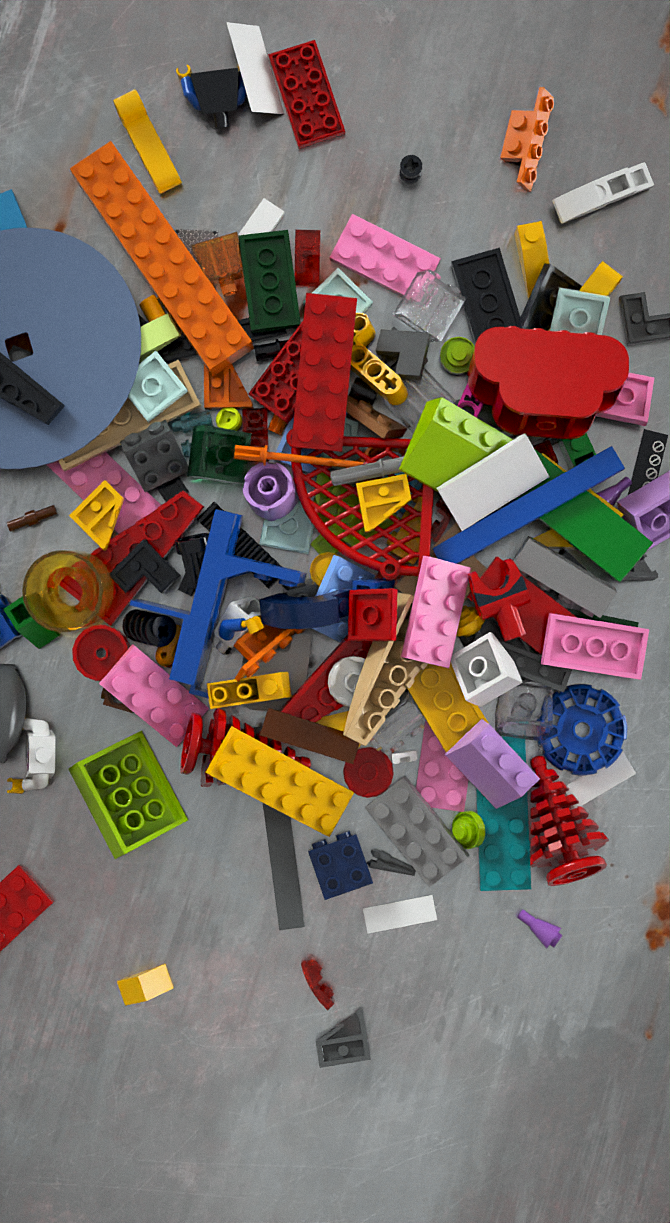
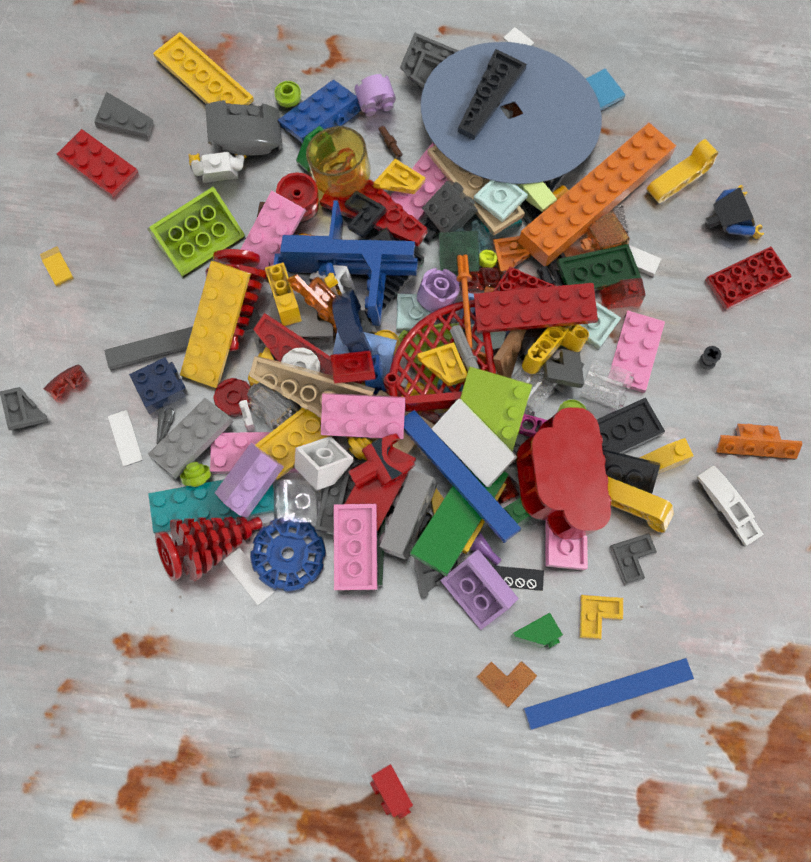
camera: 75 degrees right, 15 degrees down
black piece [122,609,176,647] -> none
white sticker [226,22,284,114] -> none
reddish brown sticker [260,708,360,764] -> none
medium lavender cone [517,910,563,949] -> none
light aqua tile [550,287,610,335] -> none

